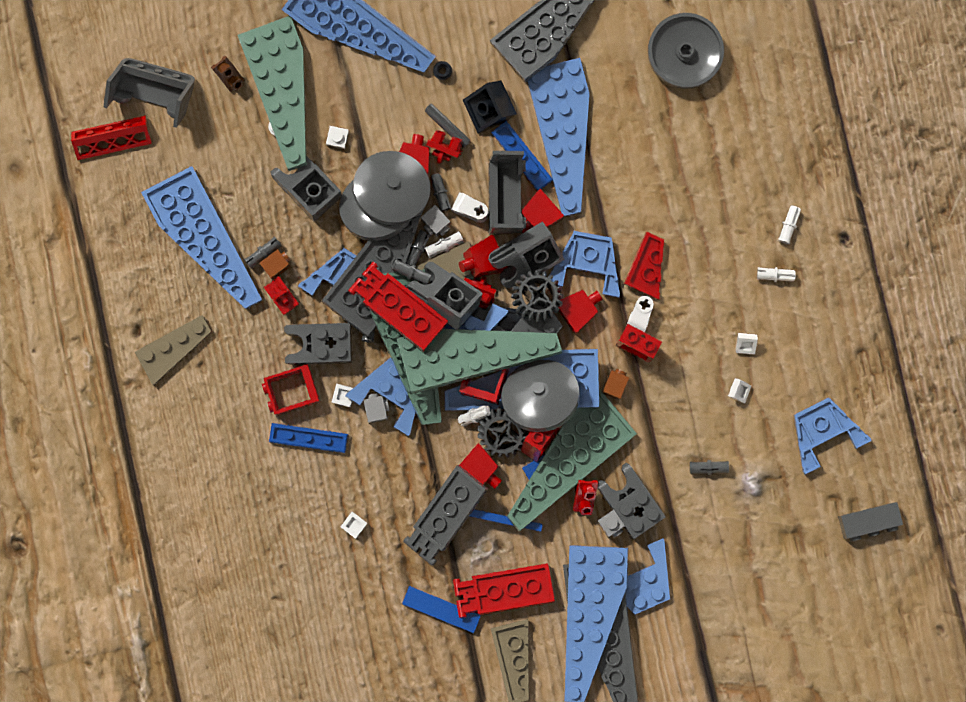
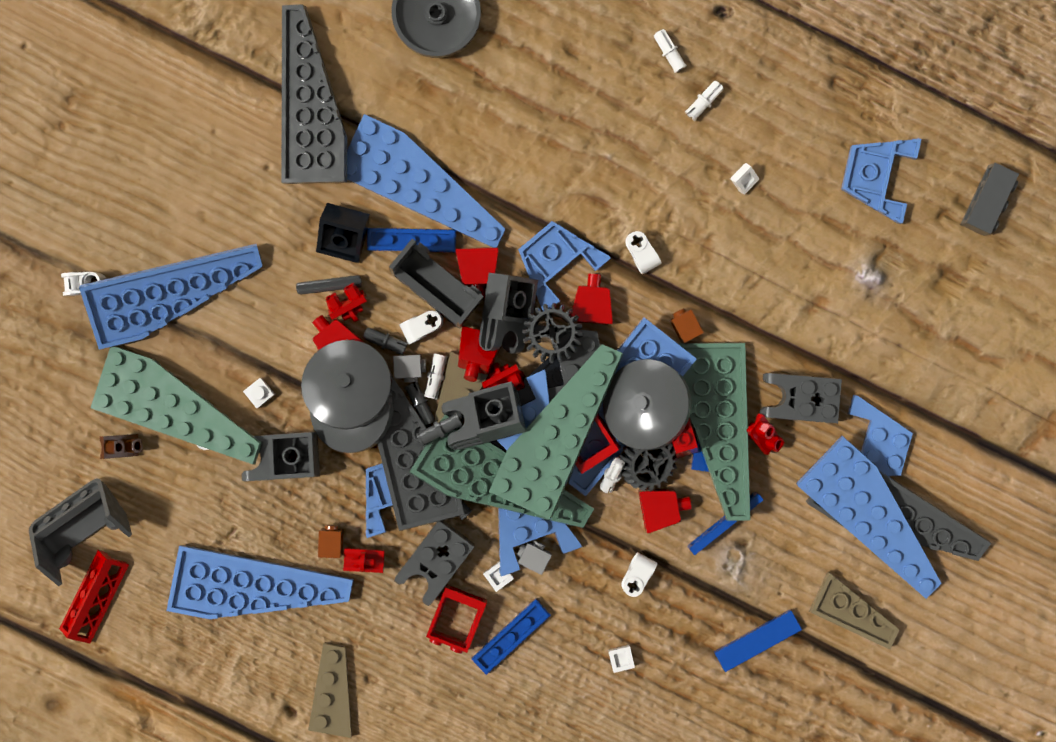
camera: 45 degrees left, 5 degrees up
dark grey pin [244,236,282,269] -> none
red hinge [348,262,448,352] -> none
dark grey hinge [403,465,488,566] -> none
black plate [433,61,452,80] -> none
red hinge [453,563,555,618] -> none
light grey brick [597,510,625,538] -> none
red window [616,324,662,363] -> none
red wing [624,232,664,300] -> none
dark grey pin [690,460,729,475] -> none
white plate [728,378,751,403] -> none
none -> white piece [621,552,657,597]

